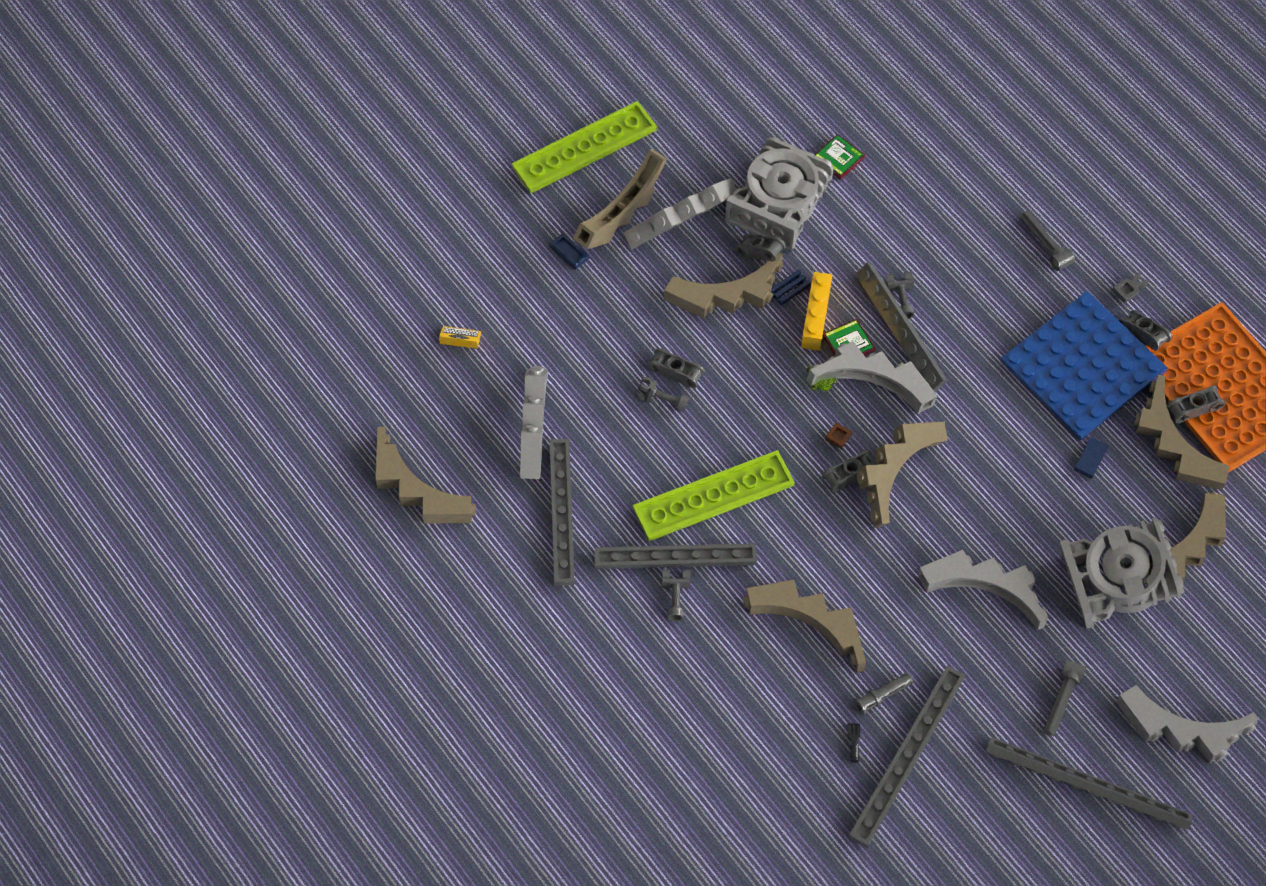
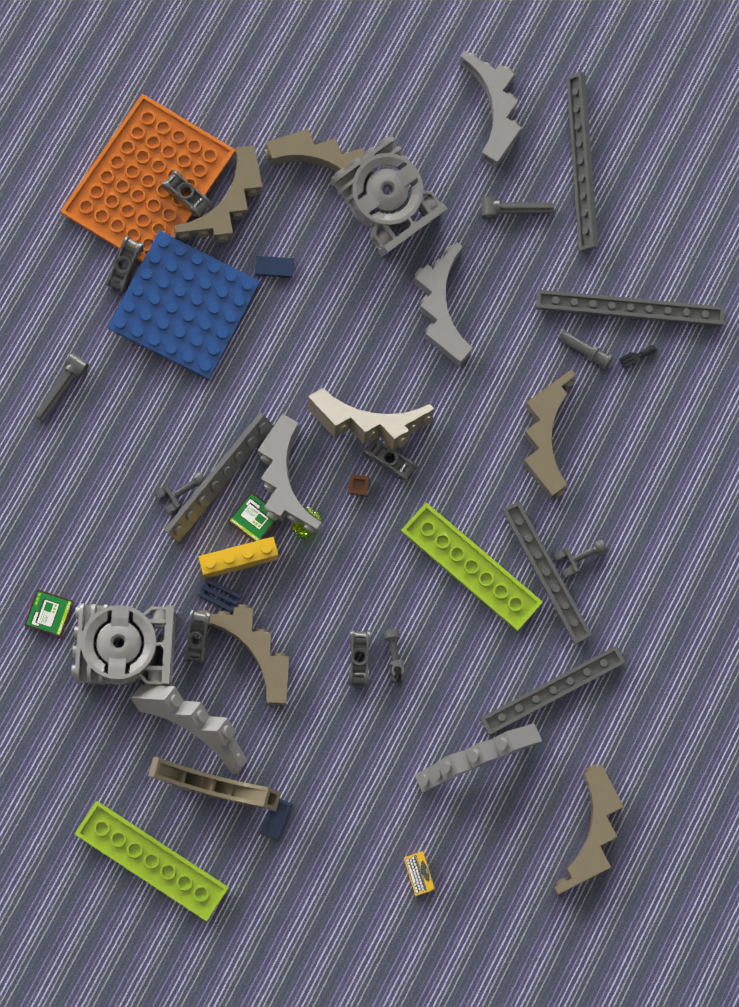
camera: 120 degrees left, 15 degrees up
dark grey plate [1112,272,1148,304] -> none

